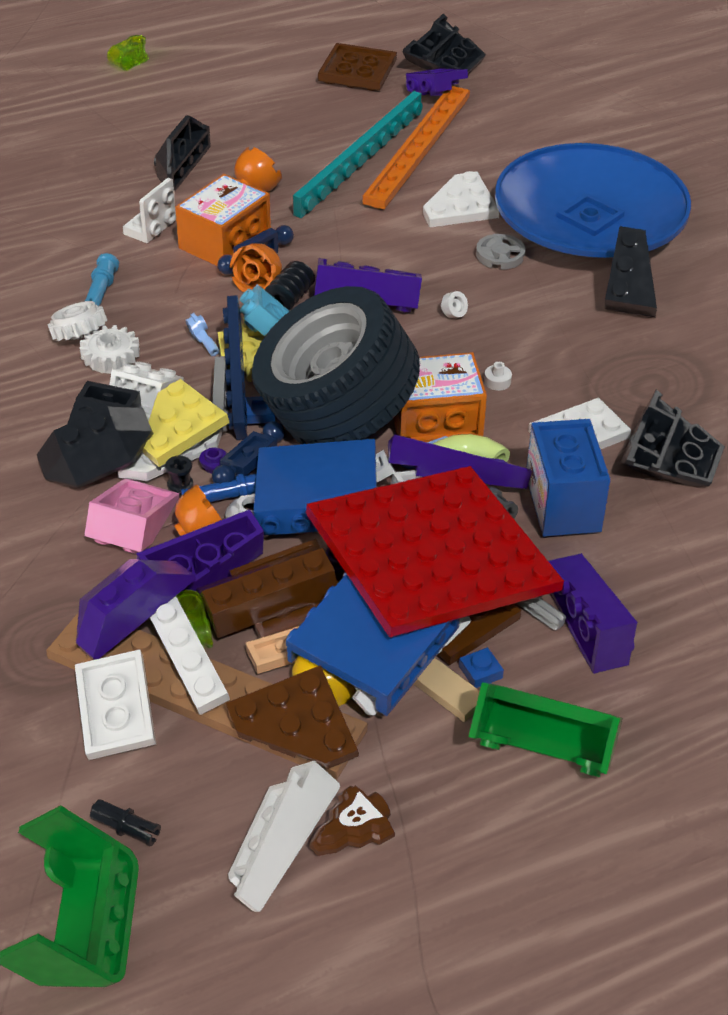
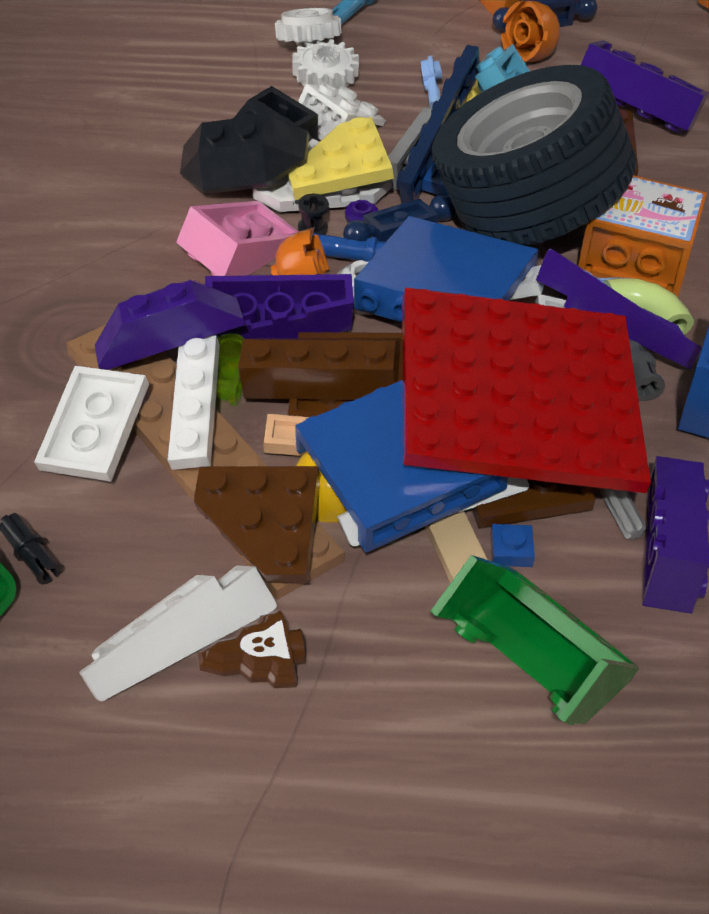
camera: 25 degrees right, 5 degrees up
black piece [265,261,315,311] -> none

